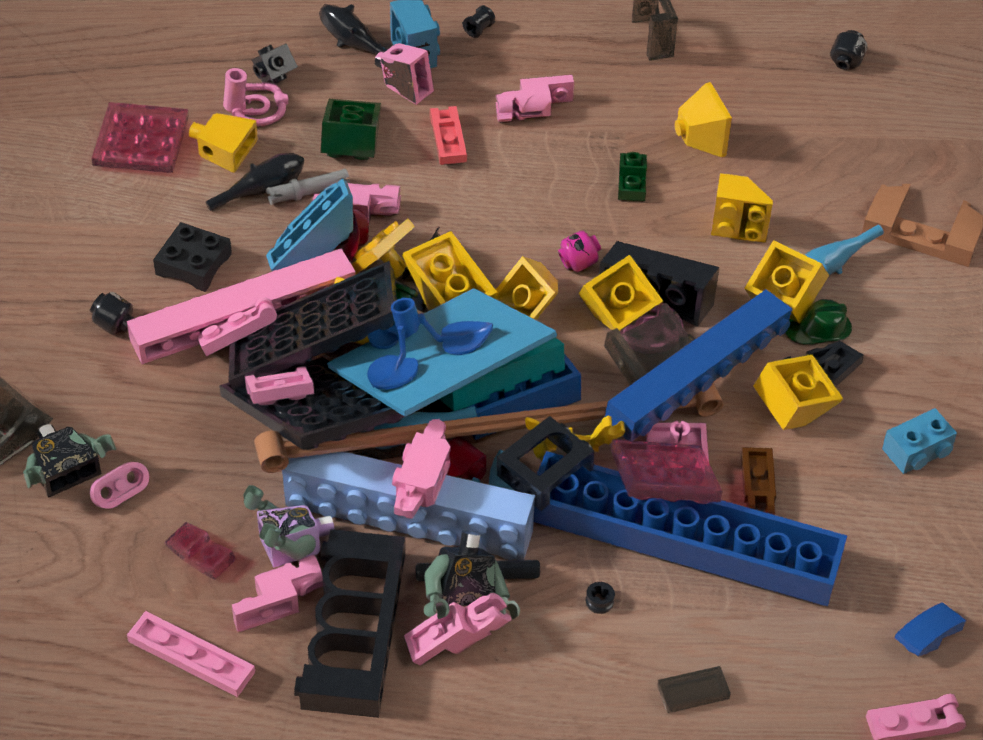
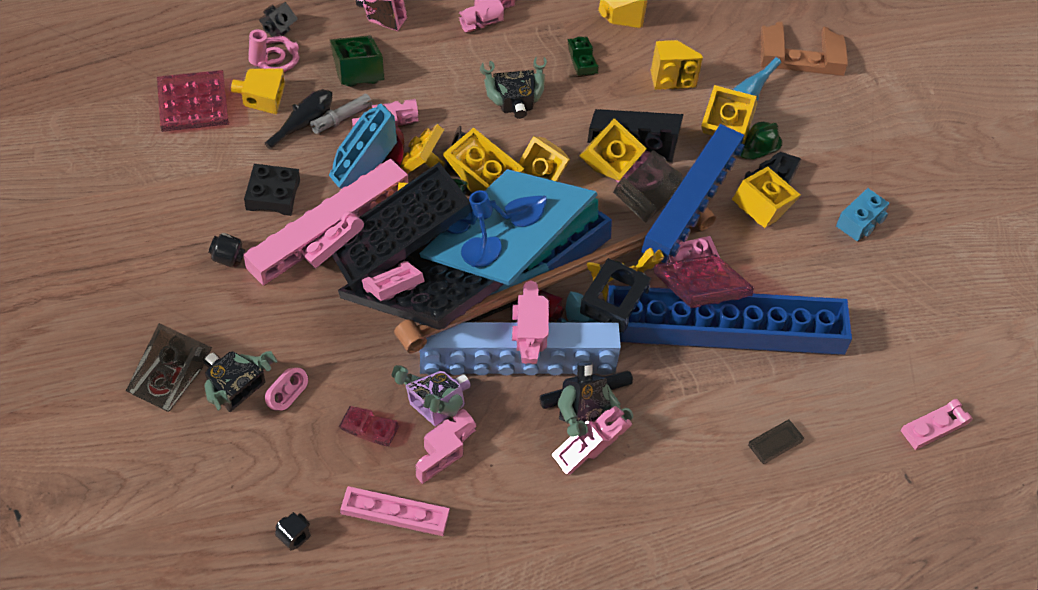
camera: 20 degrees left, 5 degrees up
black fence [294,529,406,718] -> none
coral plate [430,106,467,165] -> none
dark pink head [557,230,601,272] -> none
black bush [586,582,615,614] -> none
reddish brown hinge [741,447,776,515] -> none
blue slope [895,602,966,657] -> none
none -> black plate [275,512,311,550]
none -> torso [480,57,547,119]

